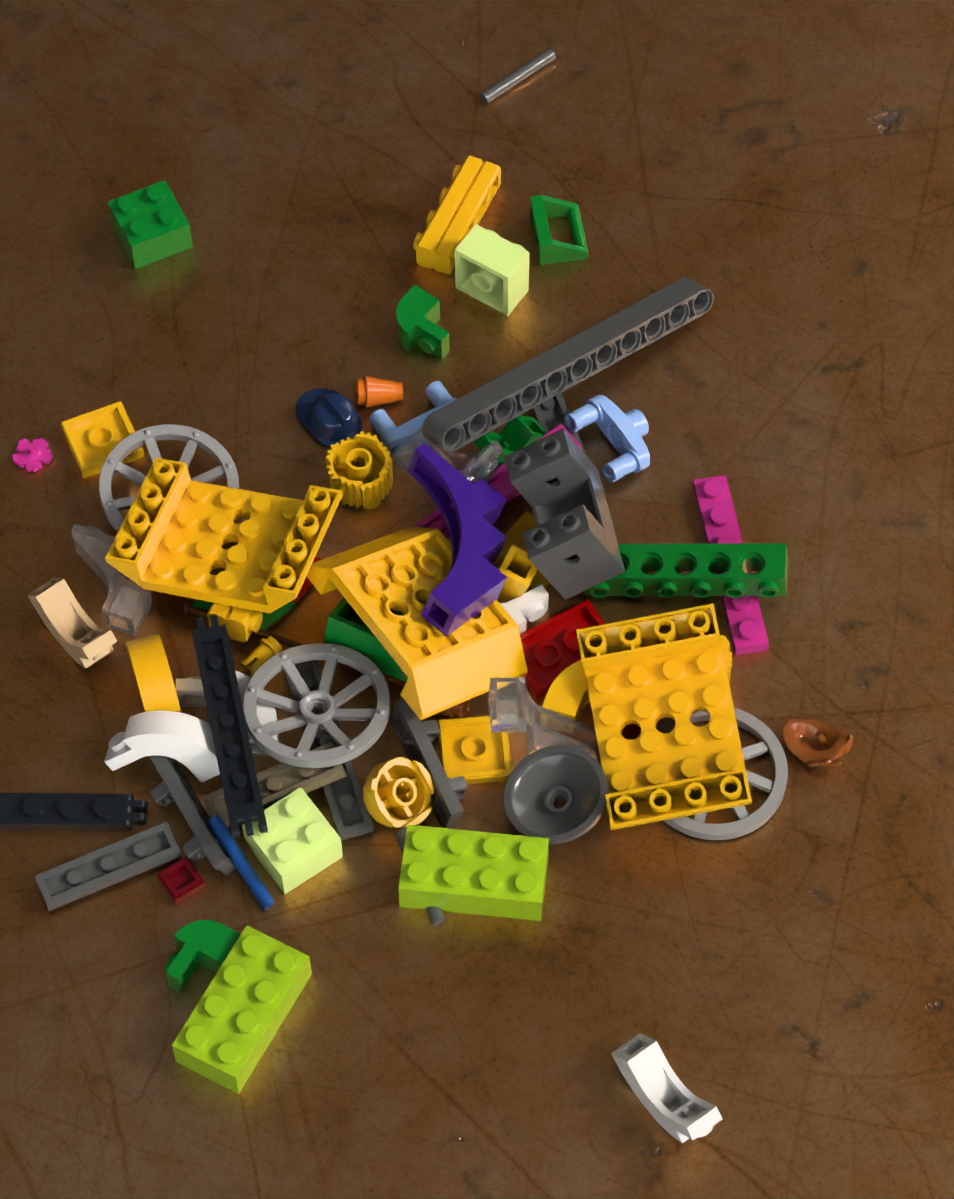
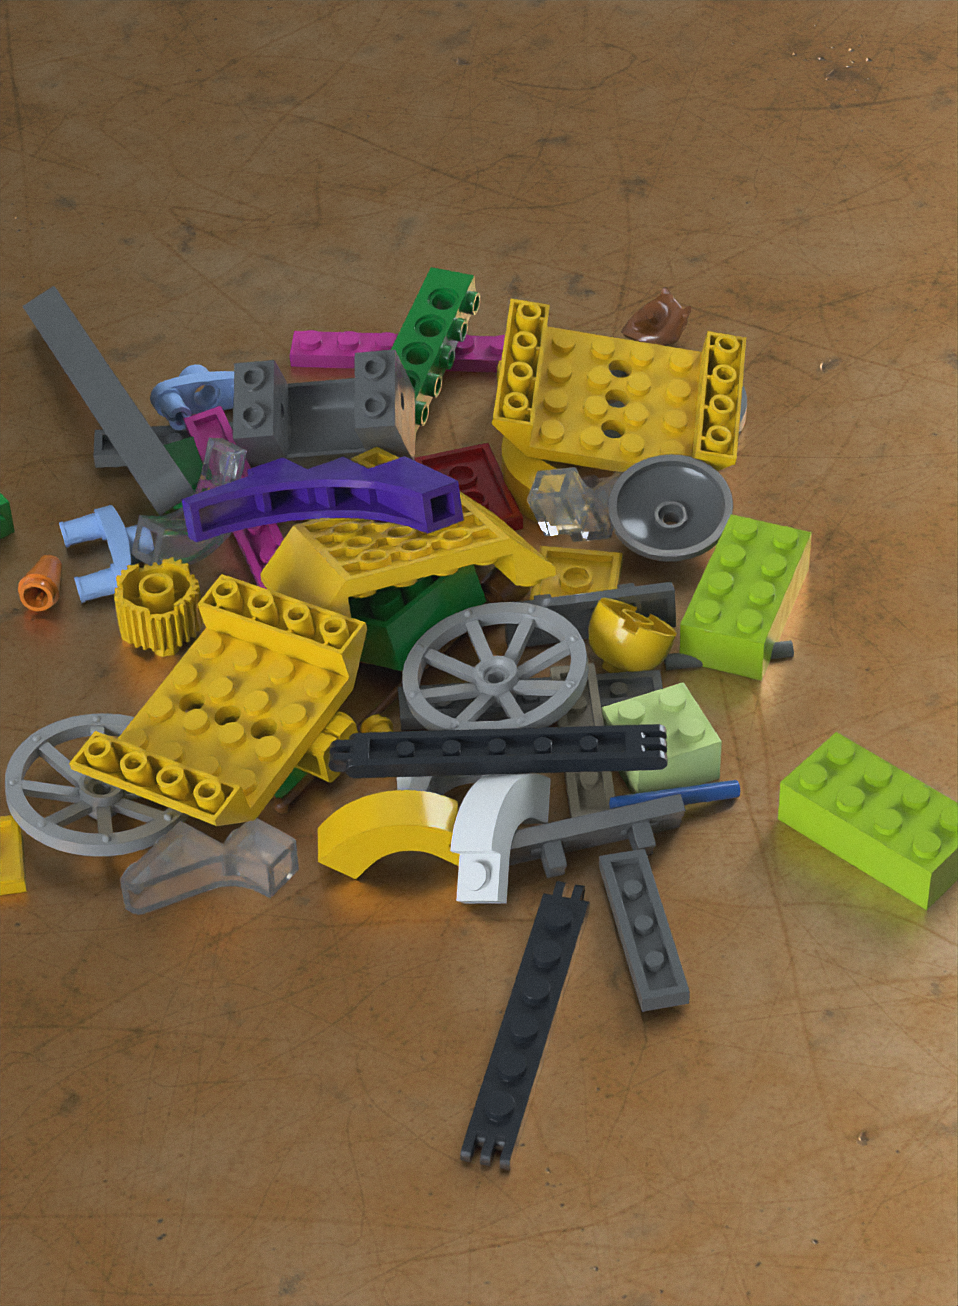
camera: 75 degrees left, 15 degrees down
tan arch [27,577,117,668] -> none
dark red tile [156,856,206,905] -> none
green brick [165,920,241,993] -> none
dark blue piece [295,388,362,447] -> none

